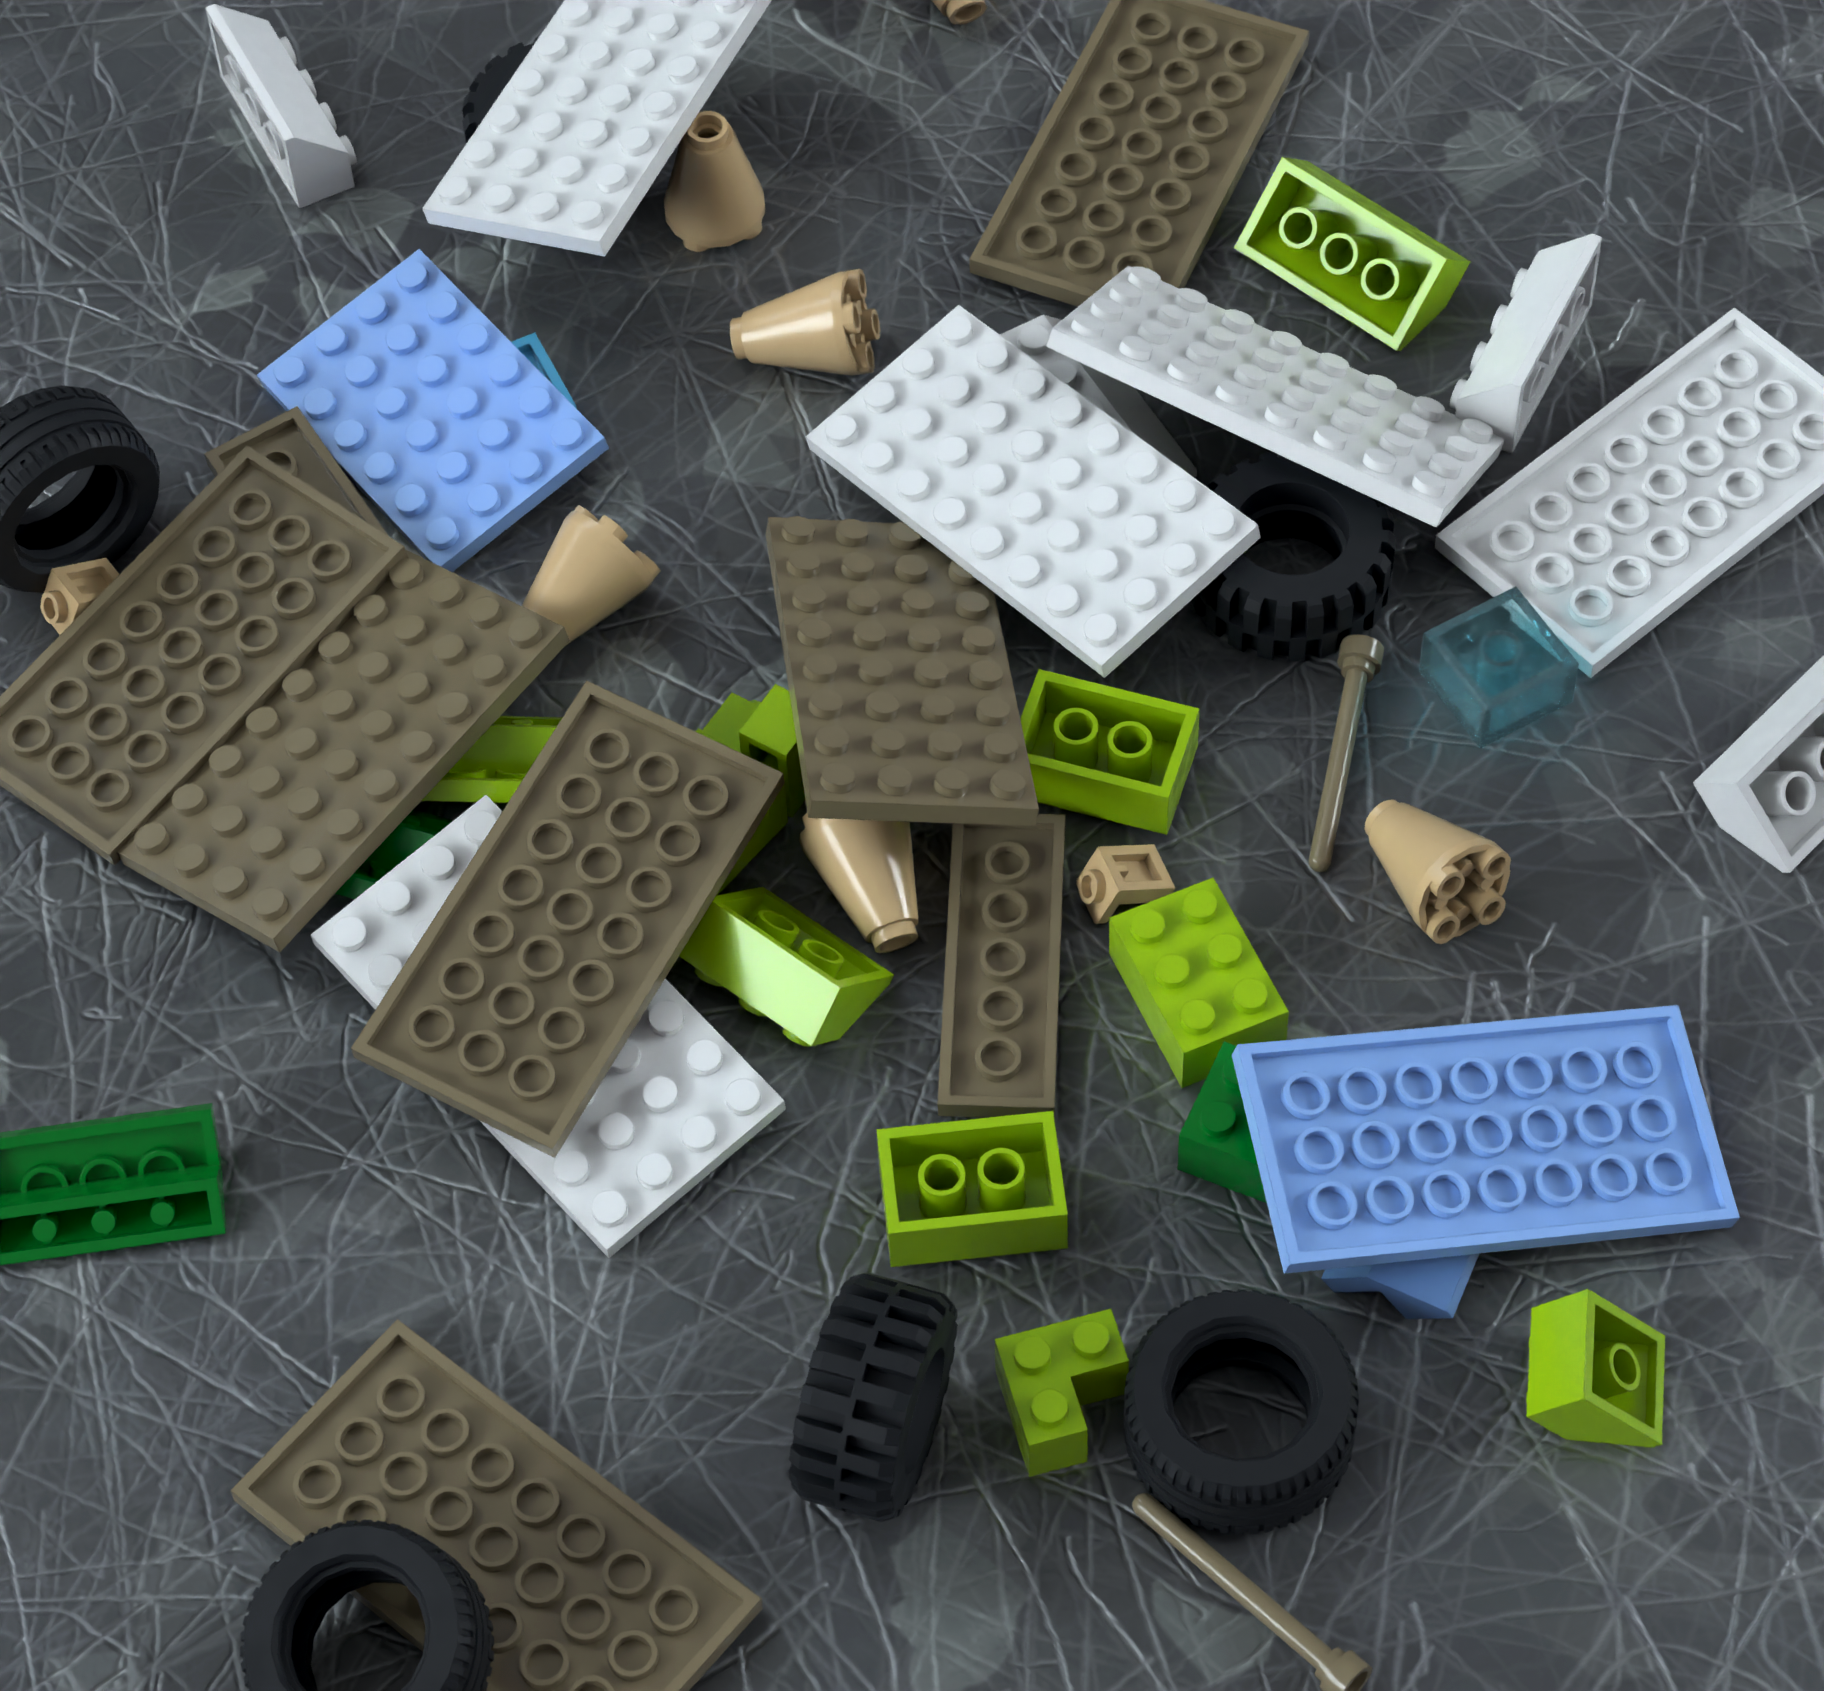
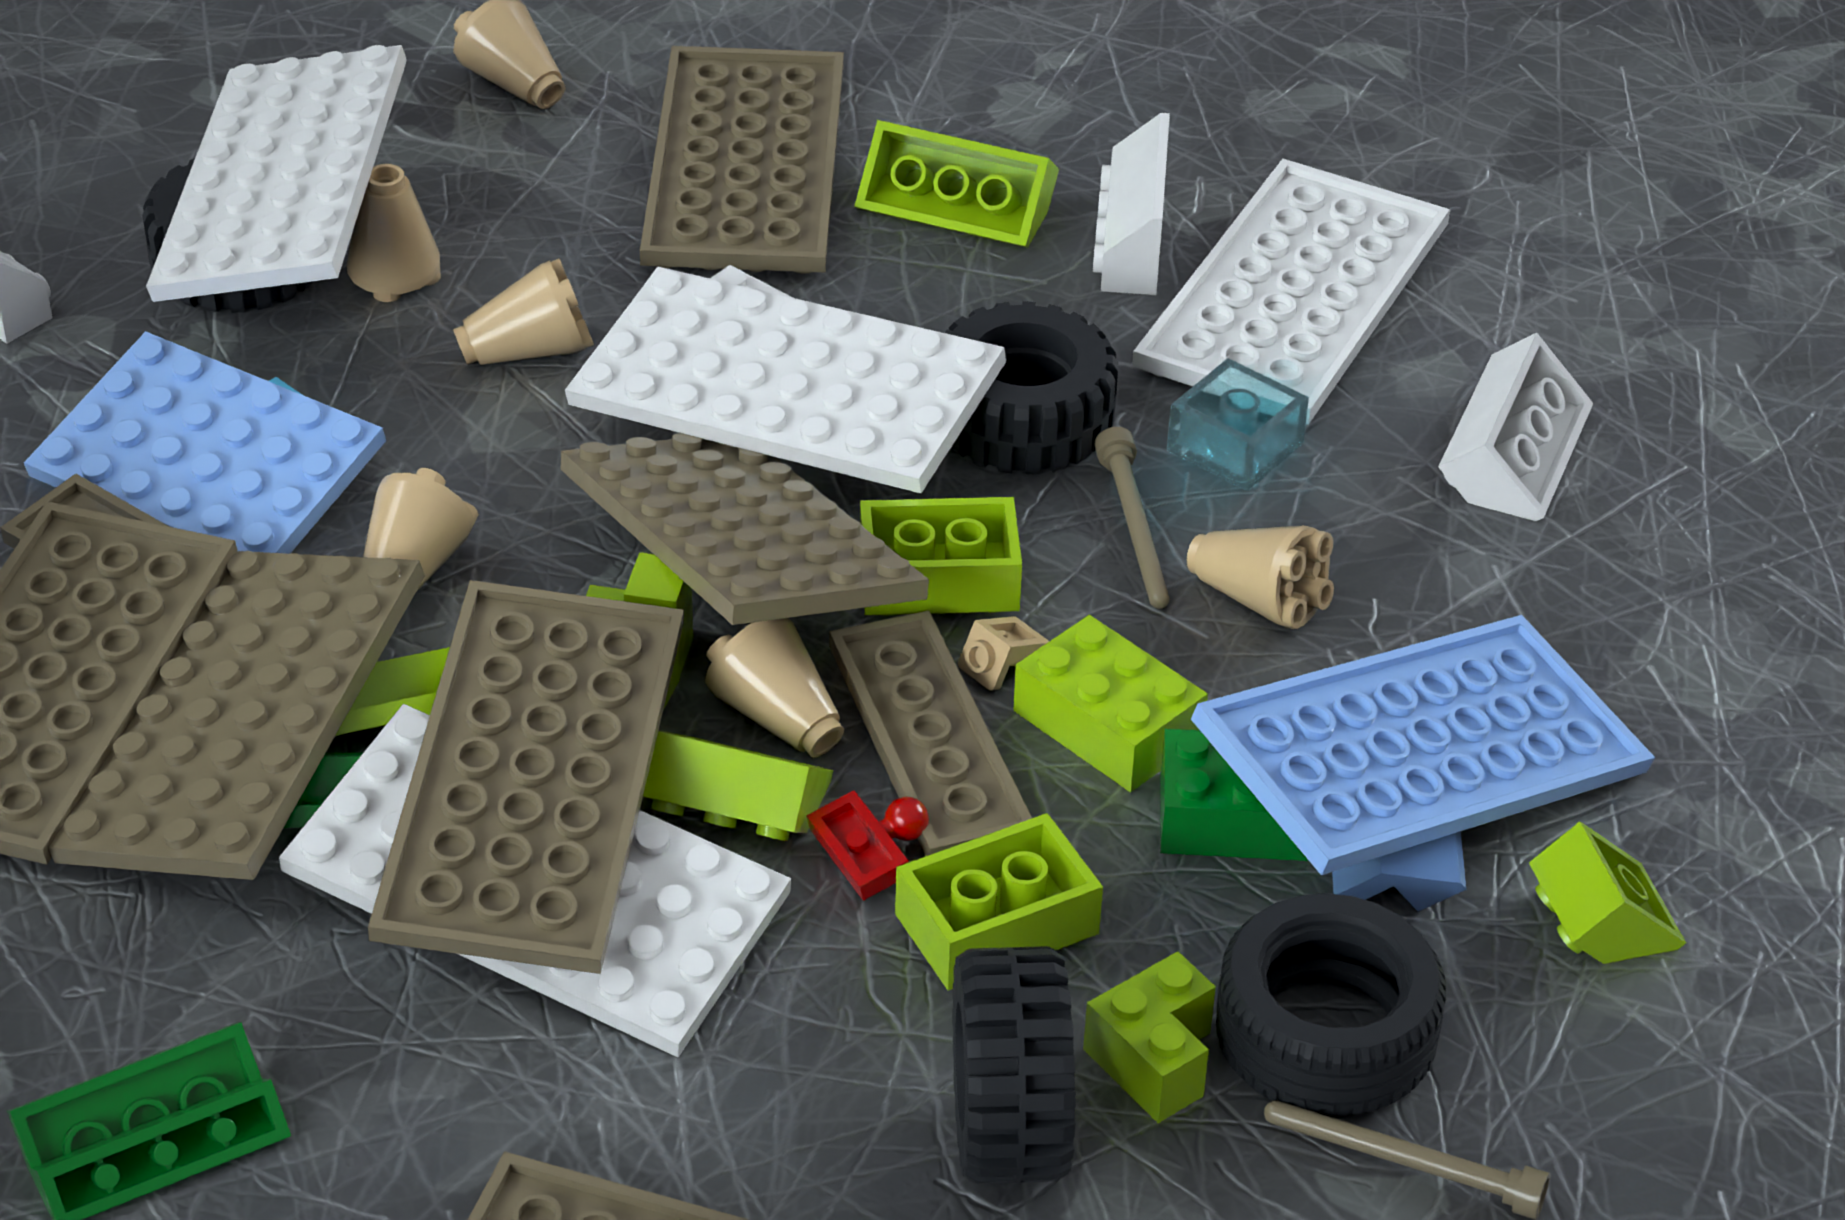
camera: 25 degrees left, 15 degrees down
white plate [1046,265,1505,528] -> none
none -> red plate [806,790,929,901]

